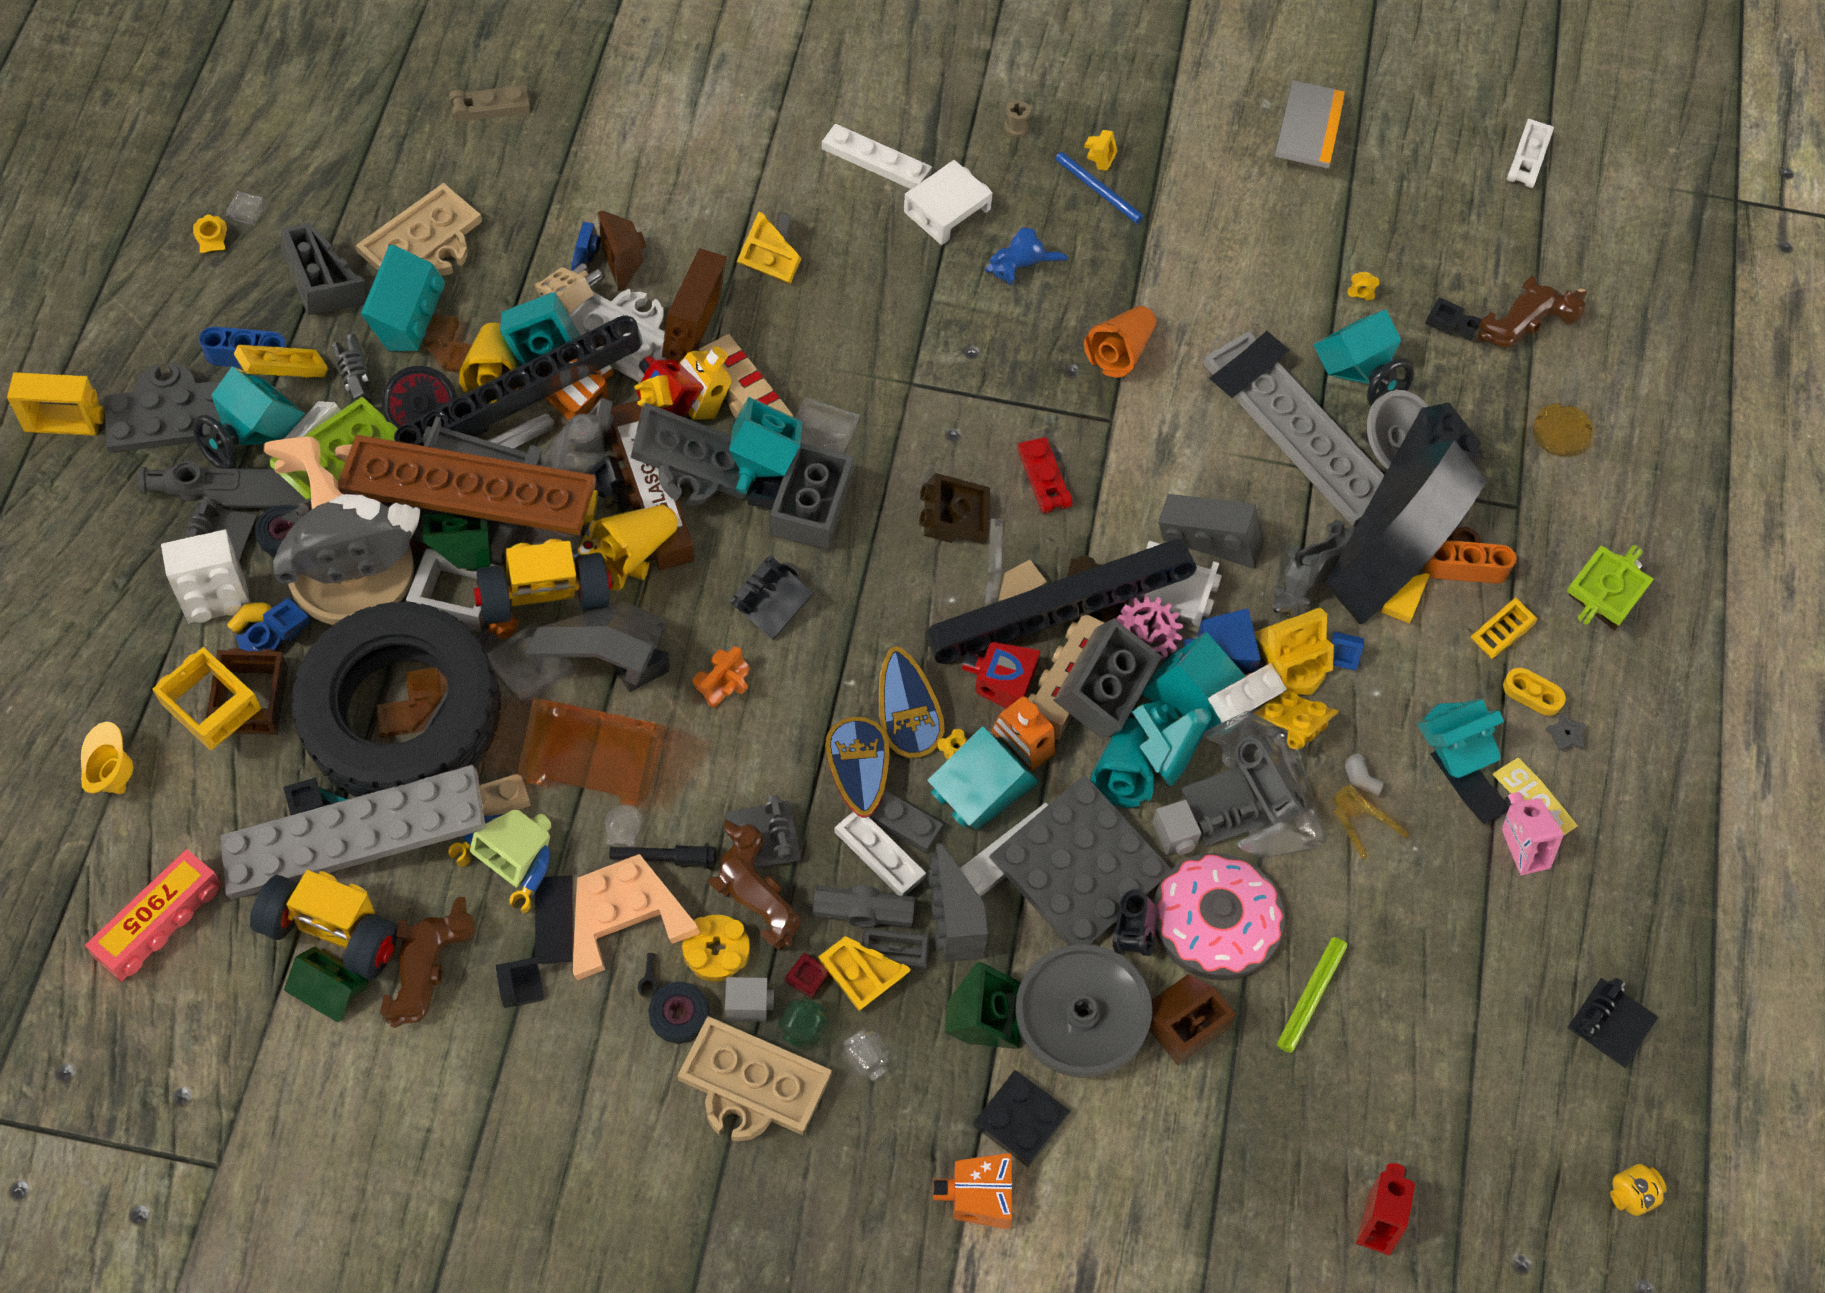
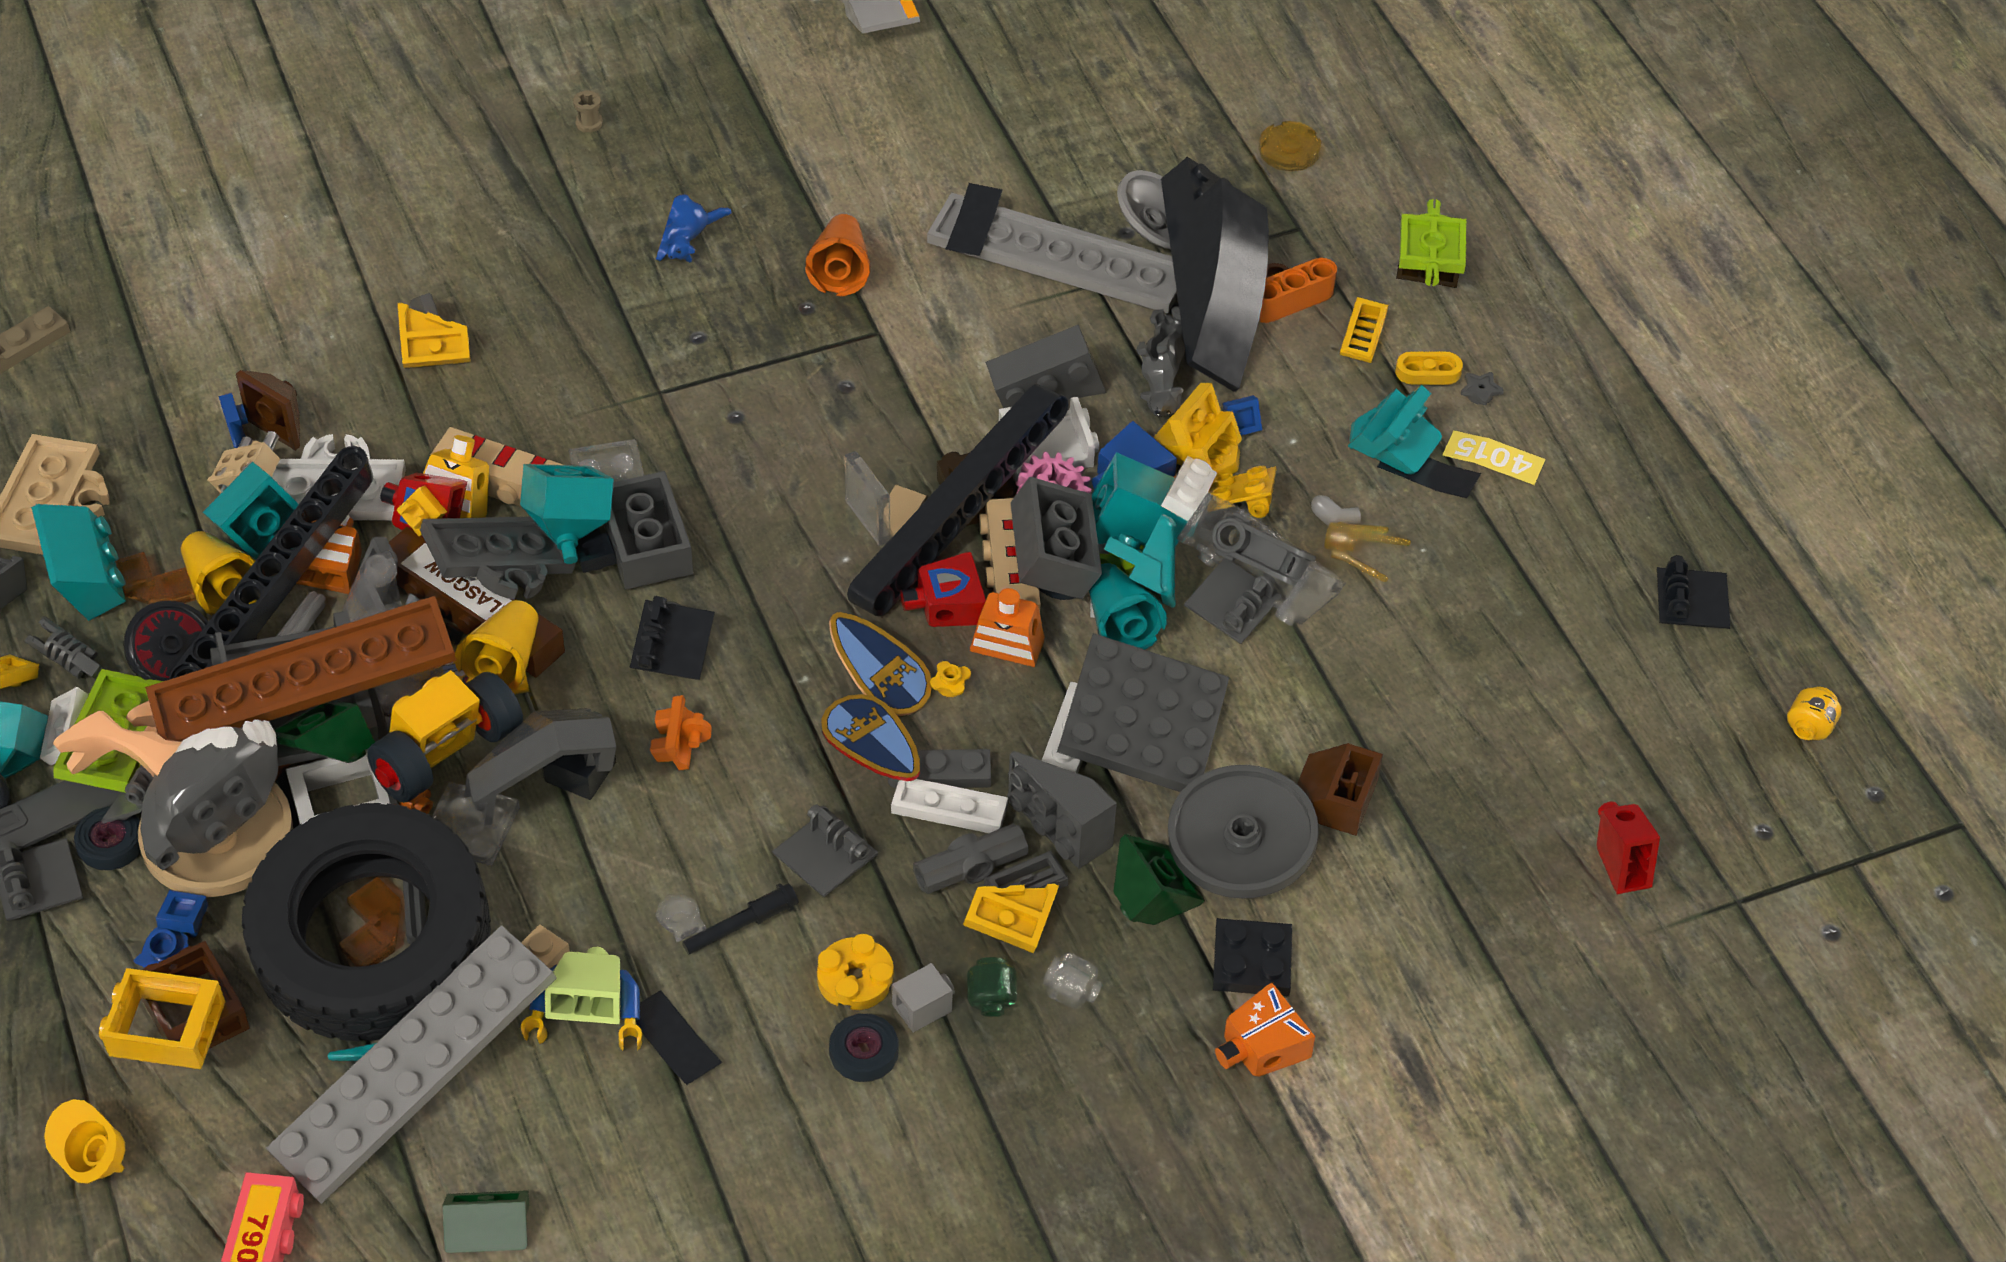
camera: 30 degrees left, 10 degrees down
white brick [161,529,250,624] -> none
yellow arm [227,602,272,634] -> none
brick [250,870,397,979] -> none
black tile [283,777,324,816] -> none
reddish brown animal [380,897,476,1028] -> none
black panel [495,957,544,1008] -> none
clear orange windscreen [517,698,668,806] -> none
light nougat wing [573,854,700,981] -> none
black hand [637,953,659,997] -> none
reddish brown piece [661,248,727,362] -> none
tan plate [677,1016,832,1142] -> none
reddish brown animal [706,820,801,951] -> none
dark red tile [784,952,830,1000] -> none
white plate [822,124,932,189] -> none
white panel [904,160,992,245] -> none
dark brown plate [919,473,990,544] -> none
teal slope [927,726,1040,831] -> none
red plate [1017,437,1073,514] -> none
blue bar [1055,151,1144,224] -> none
yellow tile [1084,130,1118,171] -> none
black piece [1112,889,1159,956] -> none
light grey brick [1152,800,1201,856] -> none
dish [1154,853,1285,981] -> none
lime axle [1277,937,1348,1053] -> none
teal piece [1313,309,1414,406] -> none
yellow plate [1348,272,1379,301] -> none
yellow tile [1381,573,1430,624] -> none
black plate [1425,297,1482,341] -> none
reddish brown animal [1477,275,1587,349] -> none
bright pink torso [1502,792,1564,875] -> none

